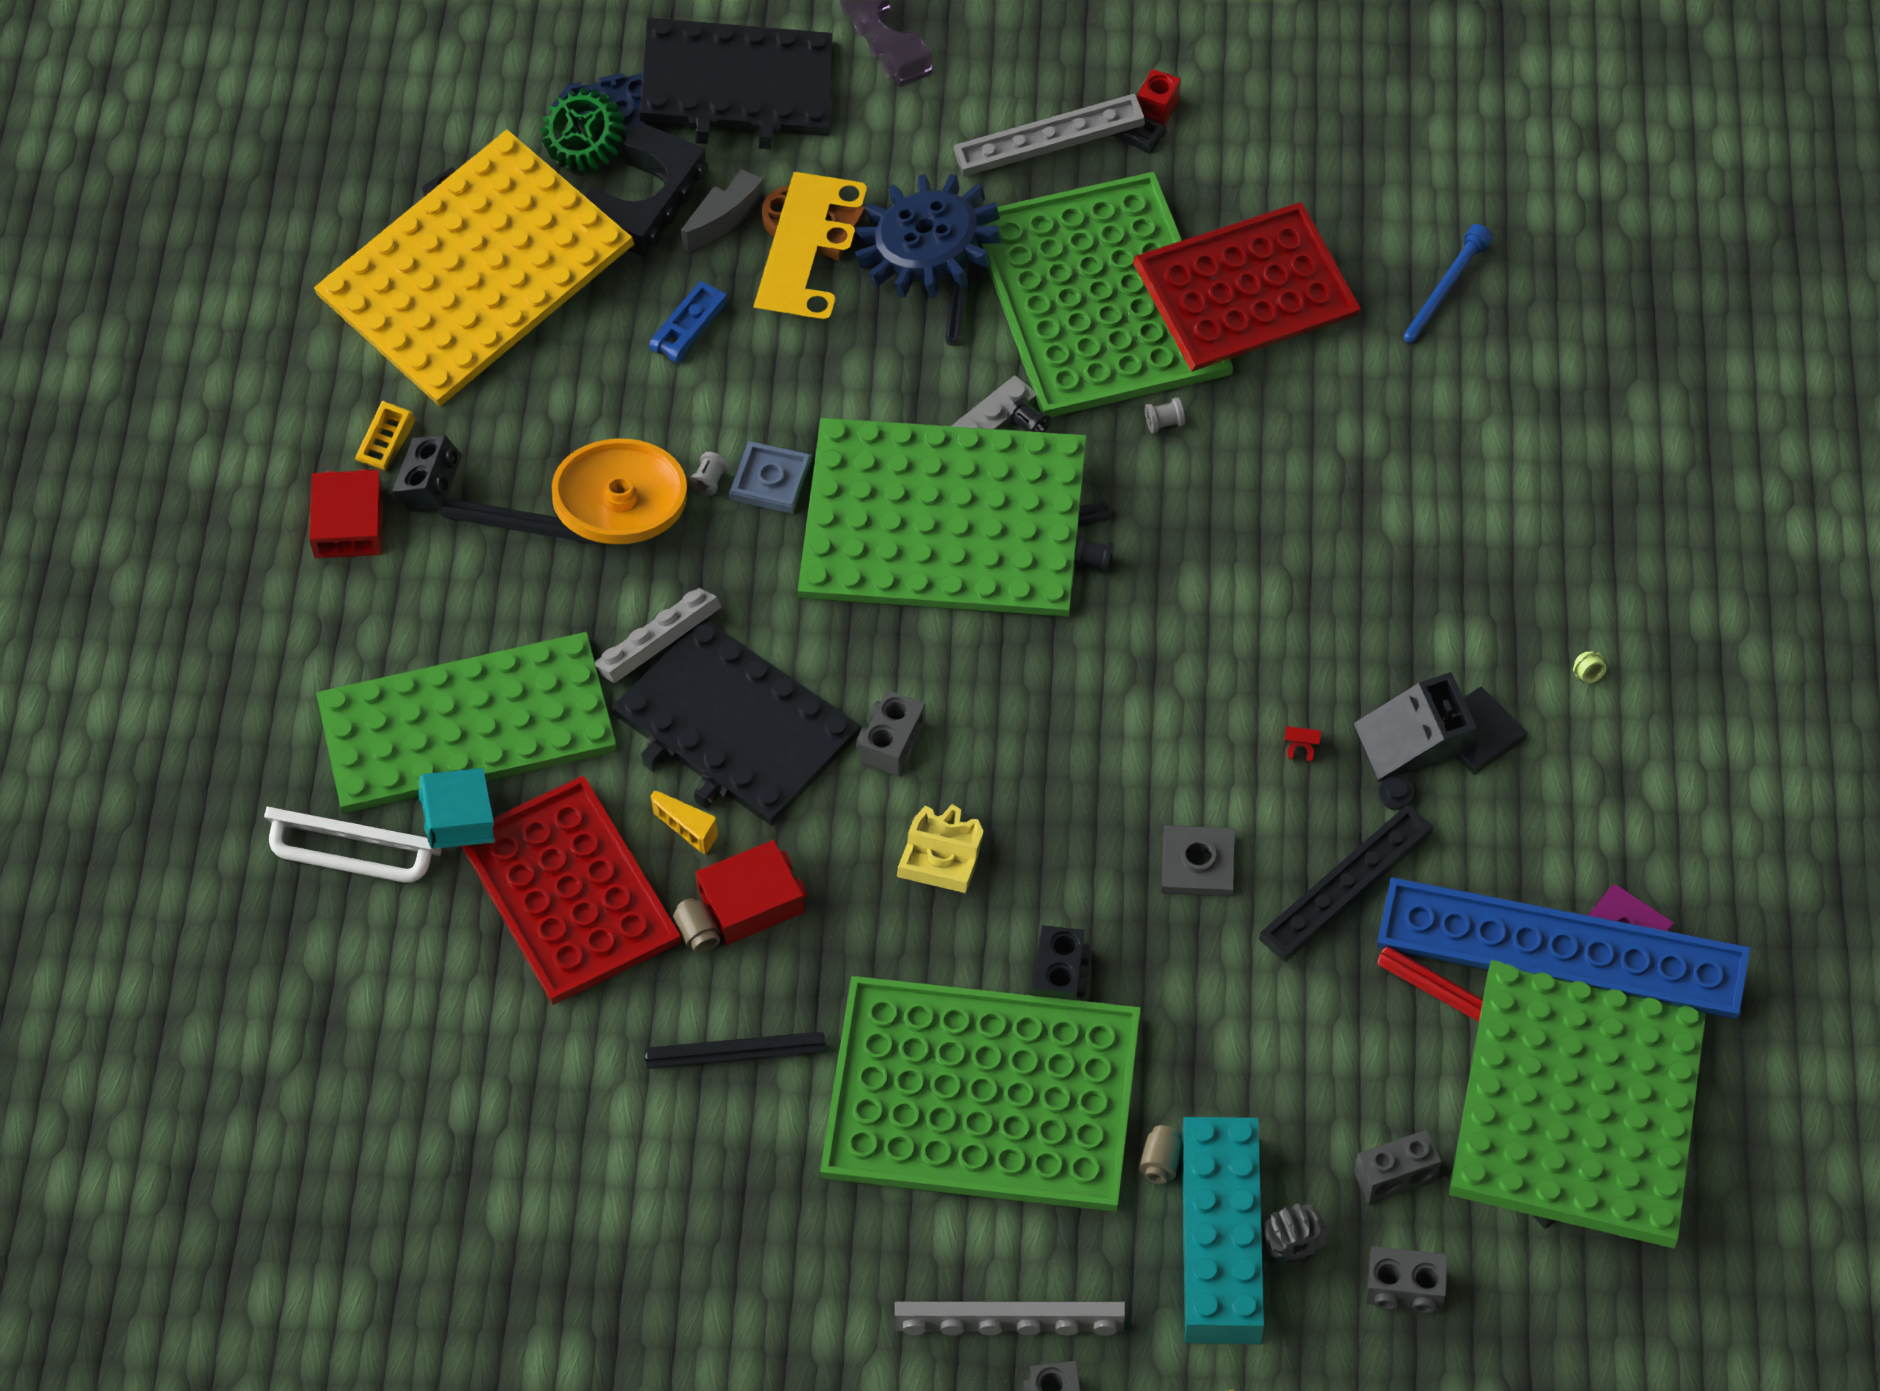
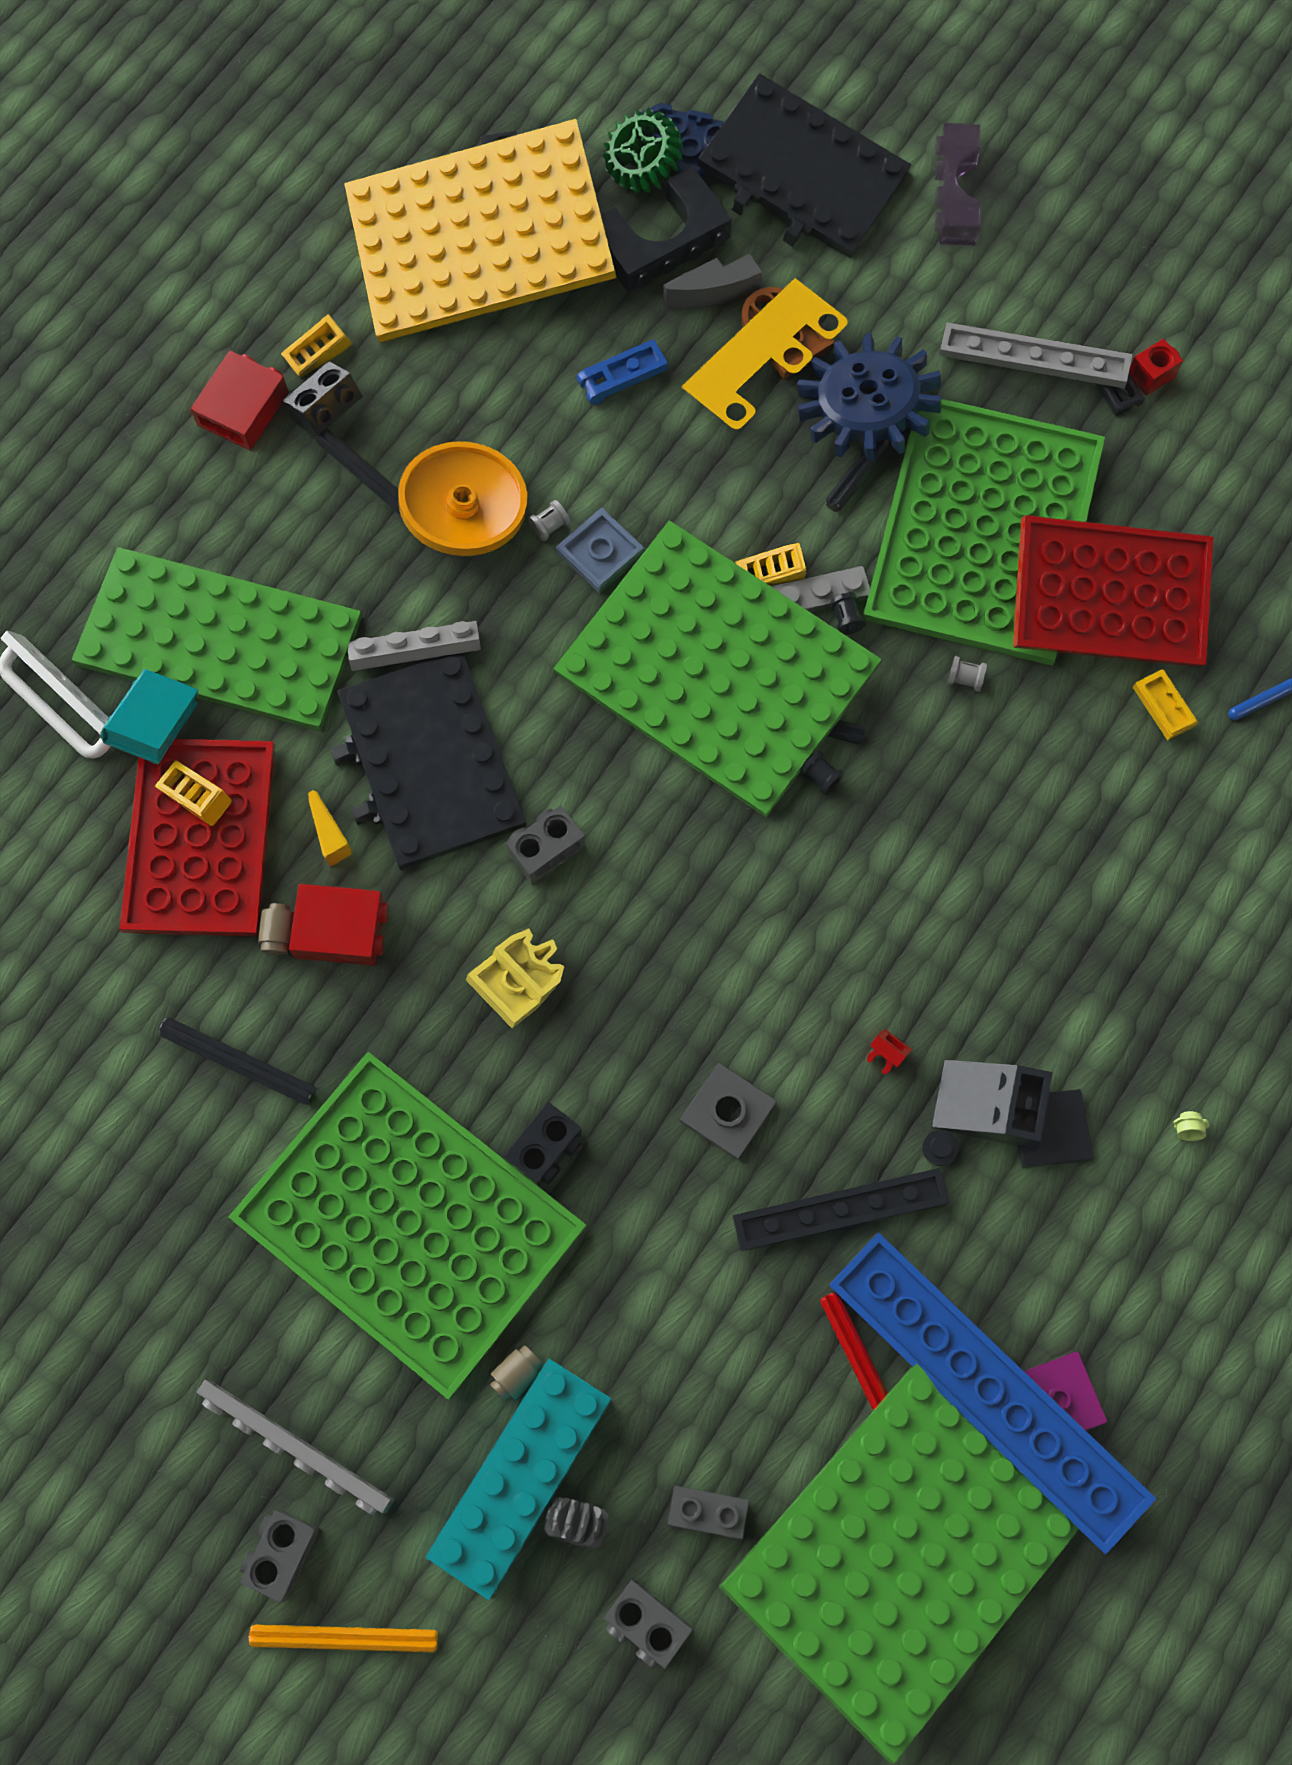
camera: 30 degrees right, 15 degrees up
none -> yellow slope [155,760,232,826]
none -> yellow slope [735,543,806,586]
none -> yellow plate [1133,669,1199,741]

